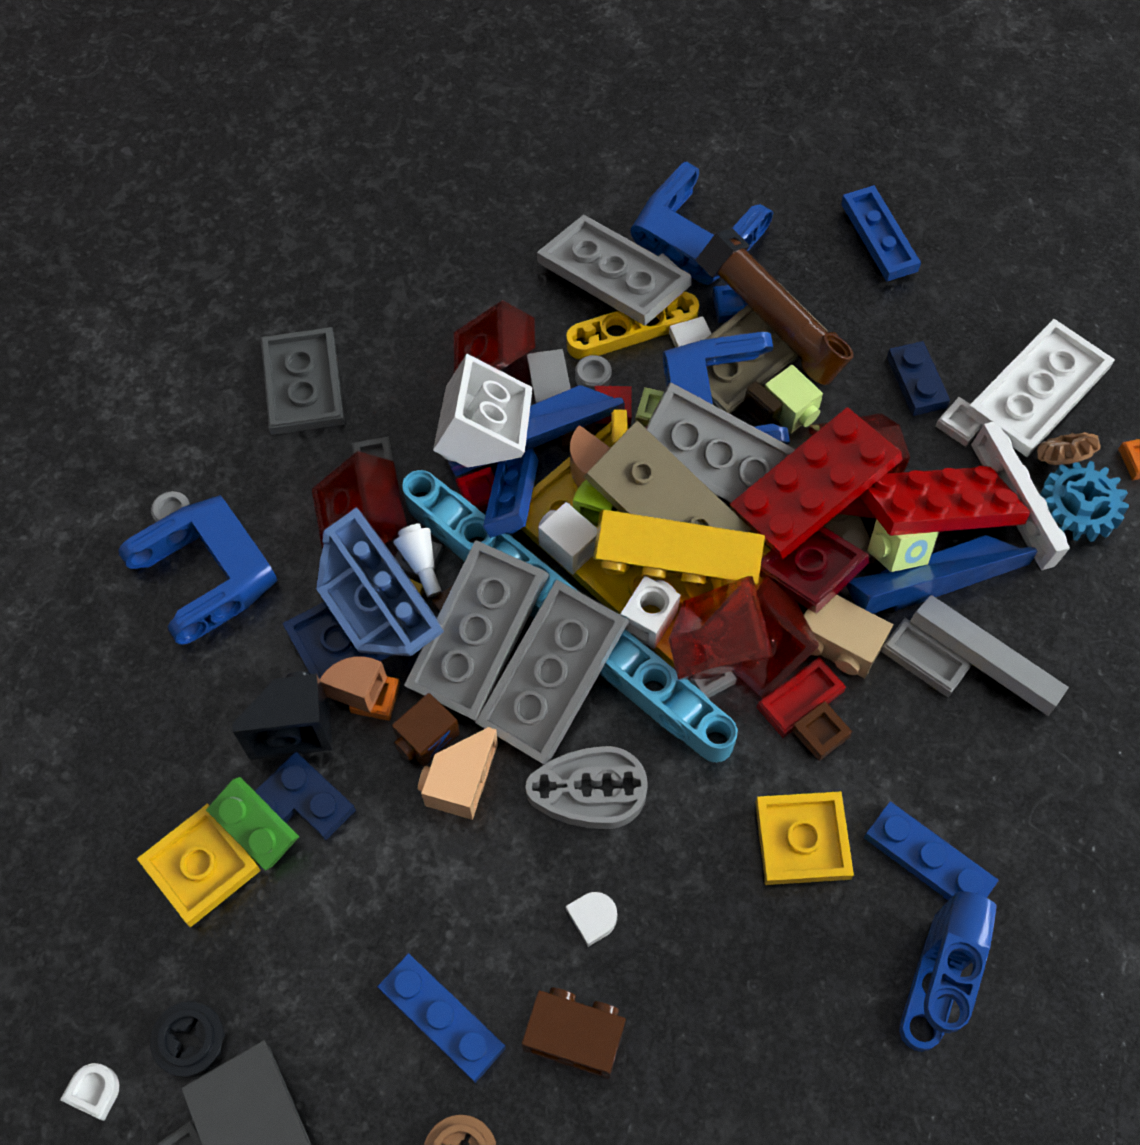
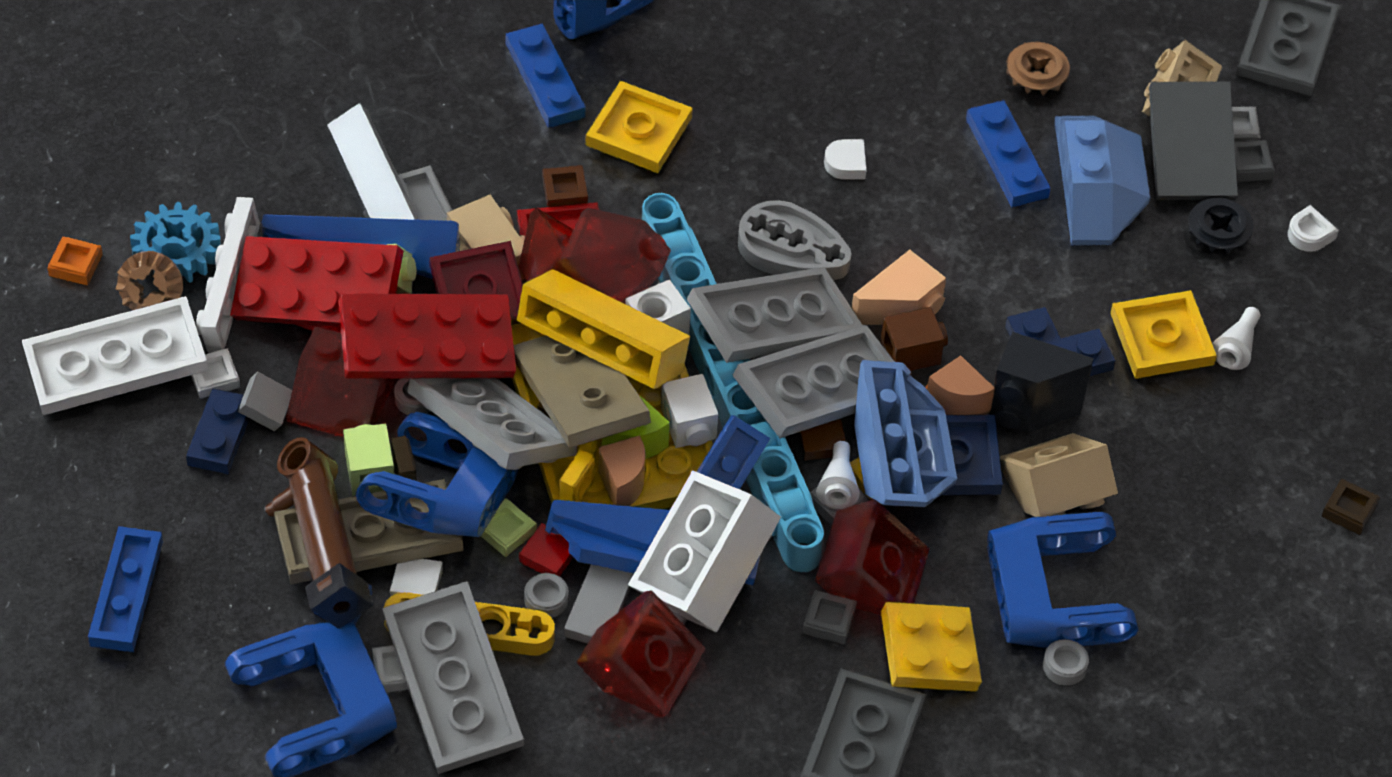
camera: 155 degrees left, 10 degrees down
bright green piece [206,777,299,871] -> none
reddish brown brick [522,987,626,1079] -> none
none -> light grey tile [238,371,294,431]
none -> yellow plate [881,602,982,691]
none -> tan slope [1000,433,1118,517]
none -> medium blue wedge [1055,116,1150,245]
none -> white cone [1212,307,1261,370]

